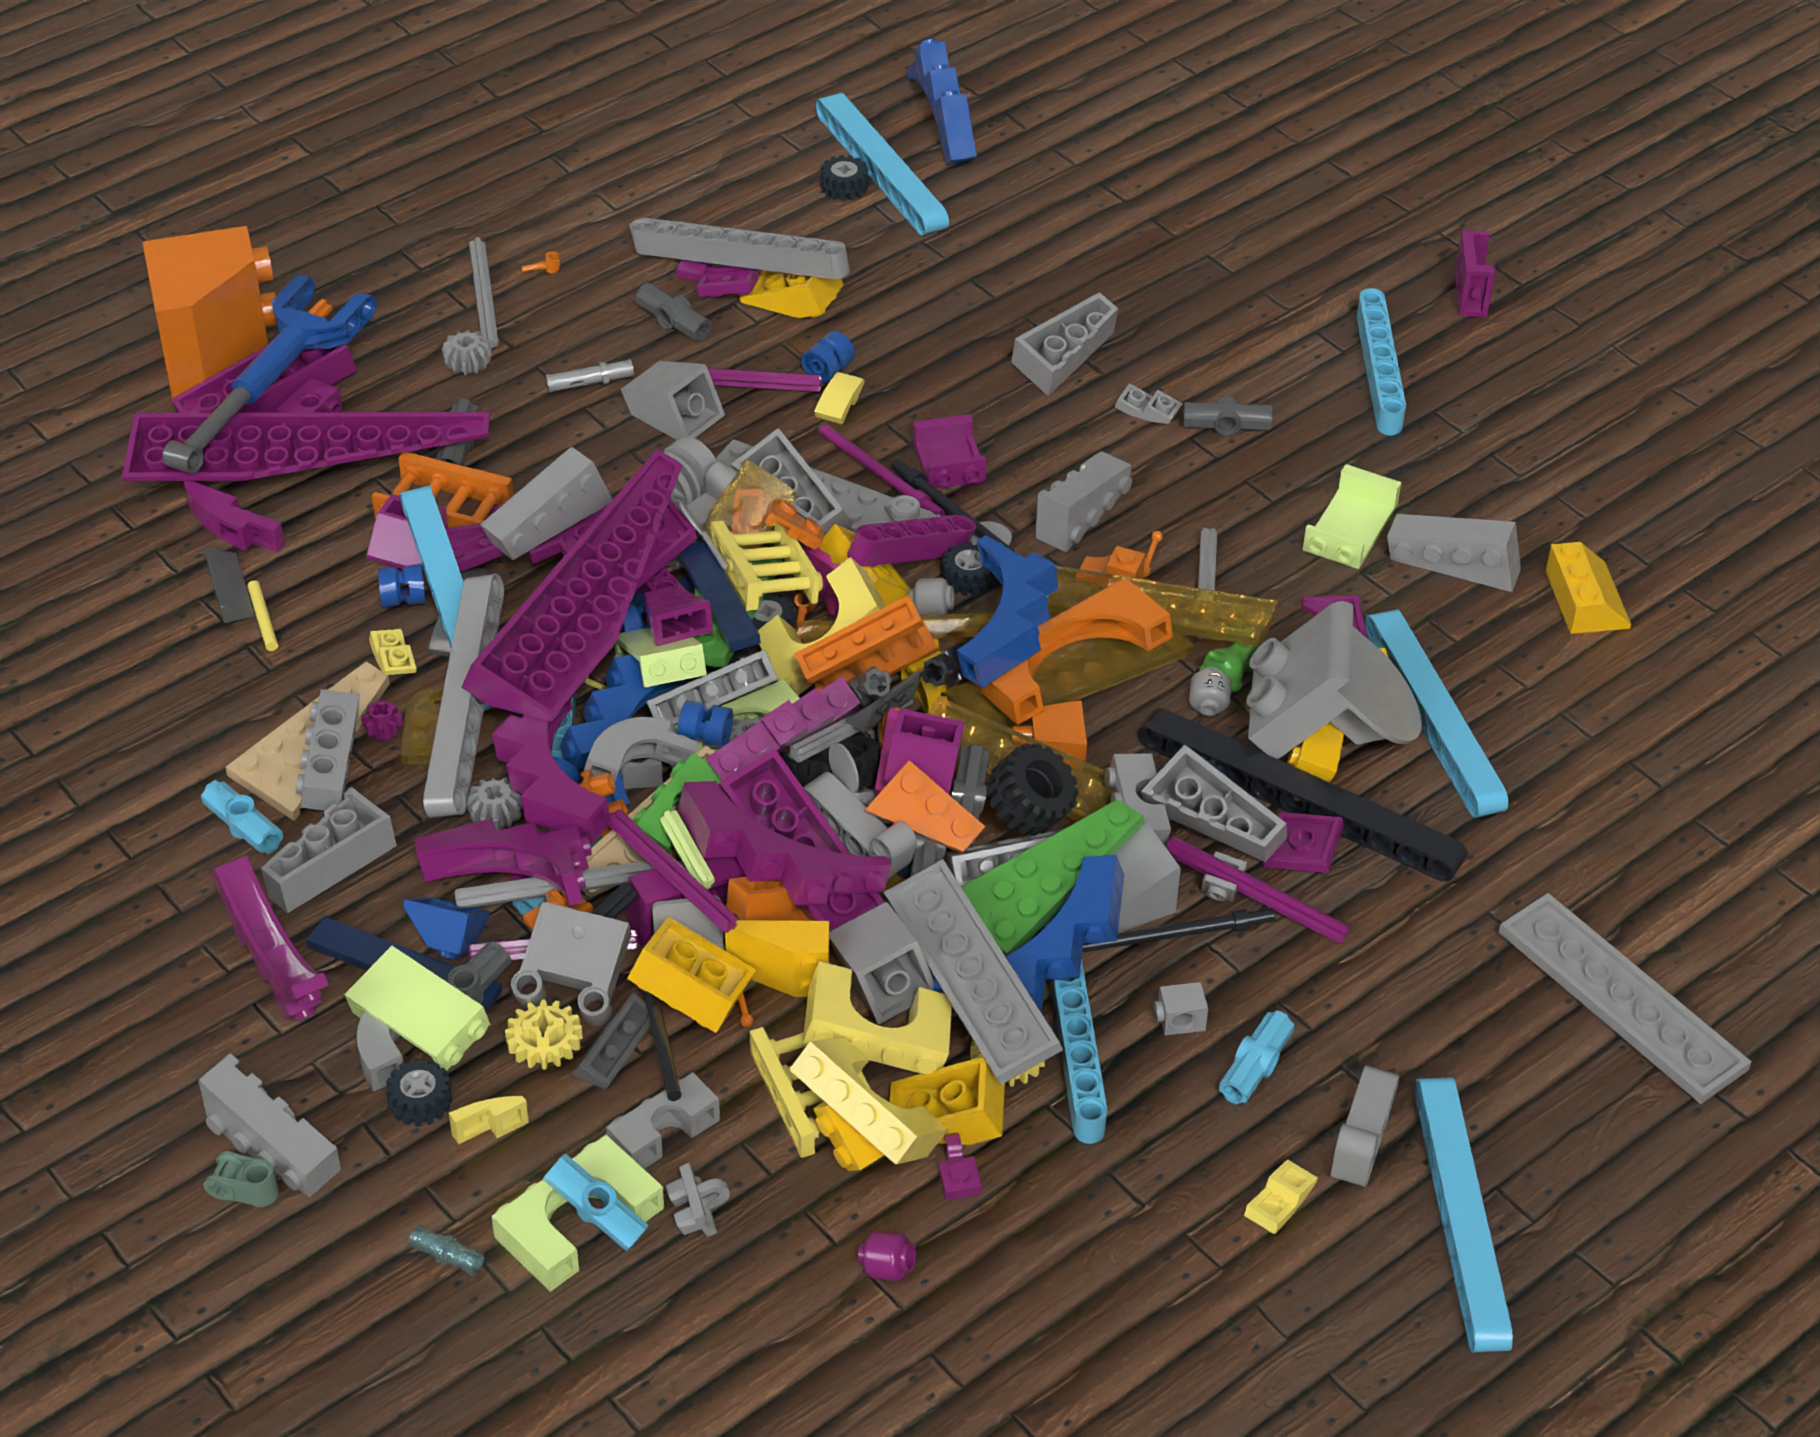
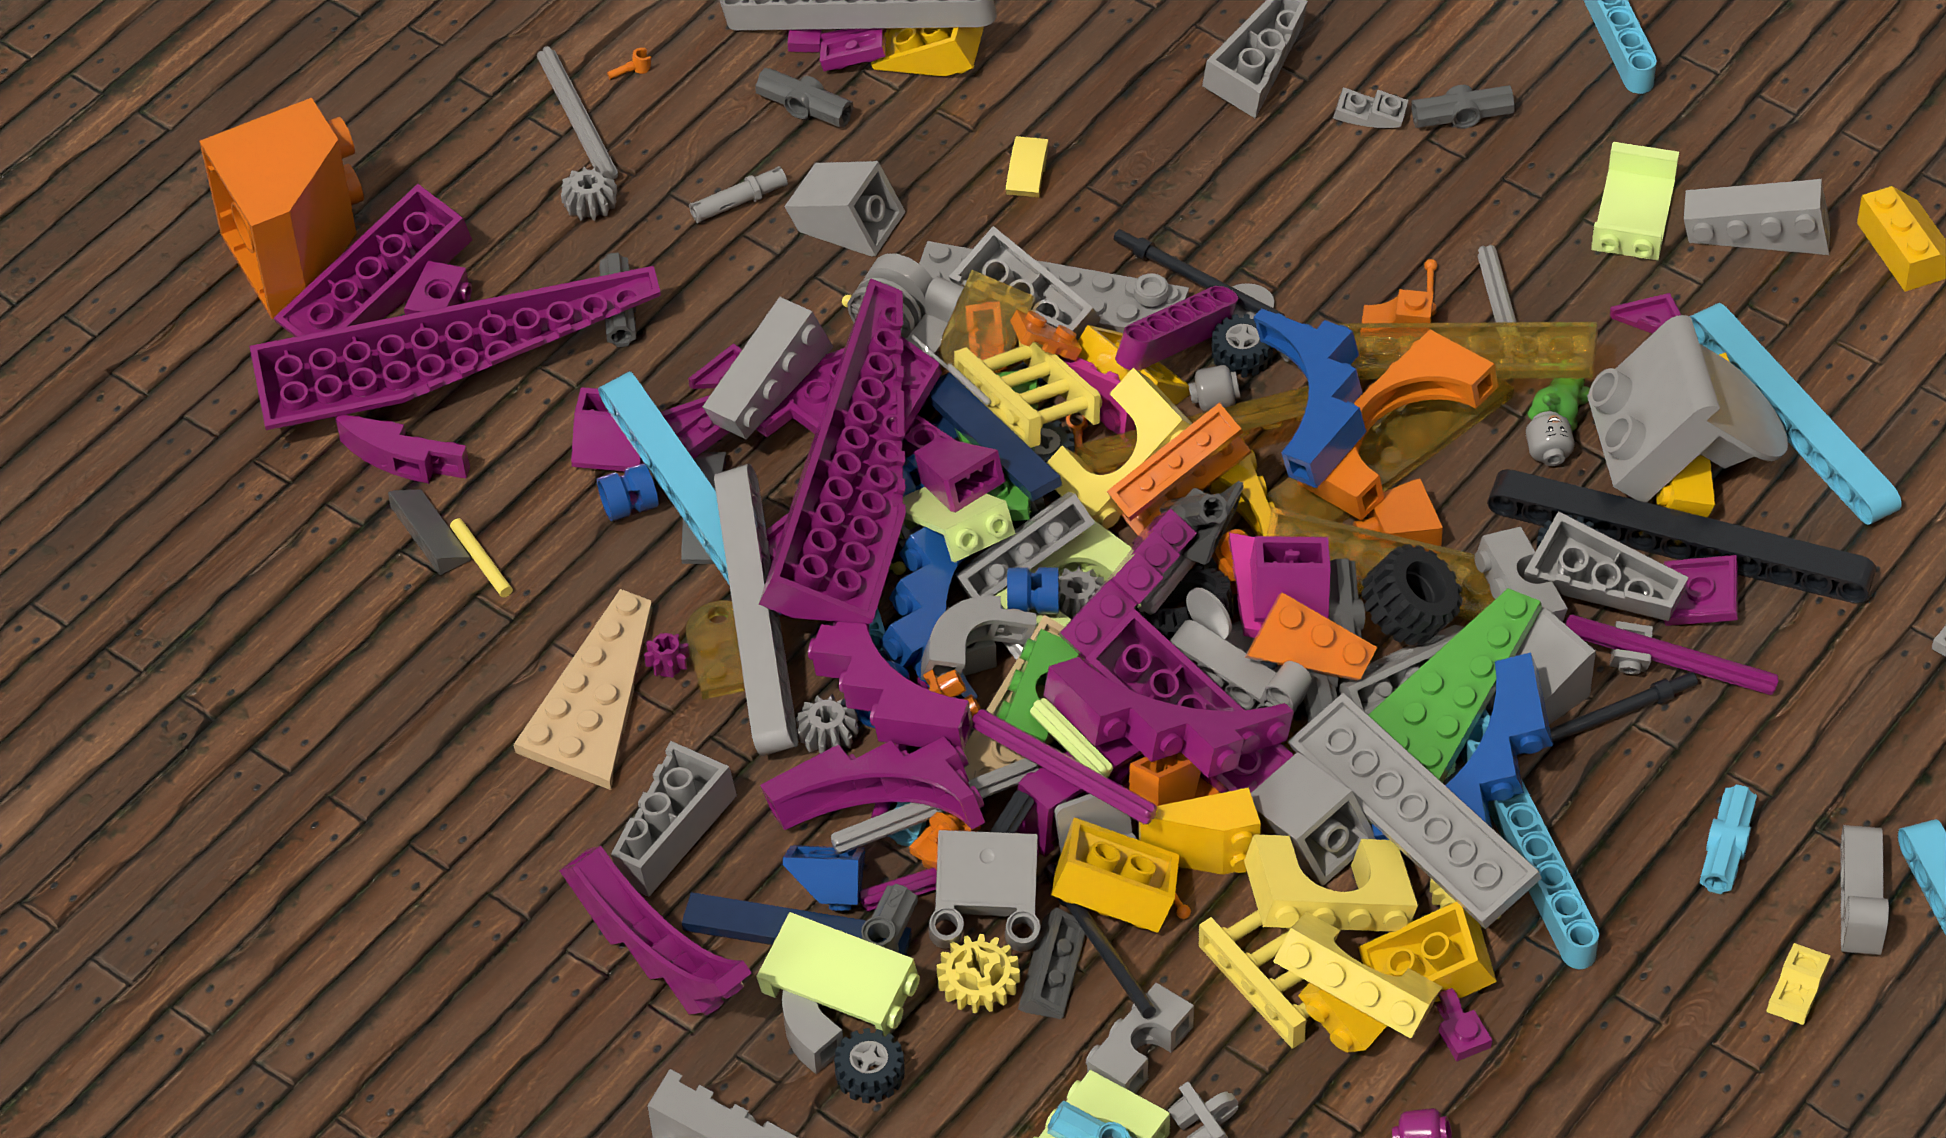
camera: 10 degrees left, 5 degrees up
blue piece [162,274,377,474] -> none
medium azure piece [201,780,283,854] -> none
light grey brick [296,689,360,811] -> none
light yellow slope [369,629,416,675] -> none
orange fence [372,452,514,528] -> none
light yellow slope [449,1096,529,1144] -> none
magenta axle [707,368,822,392] -> none
blue wheel [802,331,855,383] -> none
magenta bar [819,424,945,516] -> none
magenta panel [913,414,987,489] -> none
black piece [921,646,966,687] -> none
light grey wedge [1036,451,1132,552] -> none
light grey brick [1153,982,1208,1035] -> none

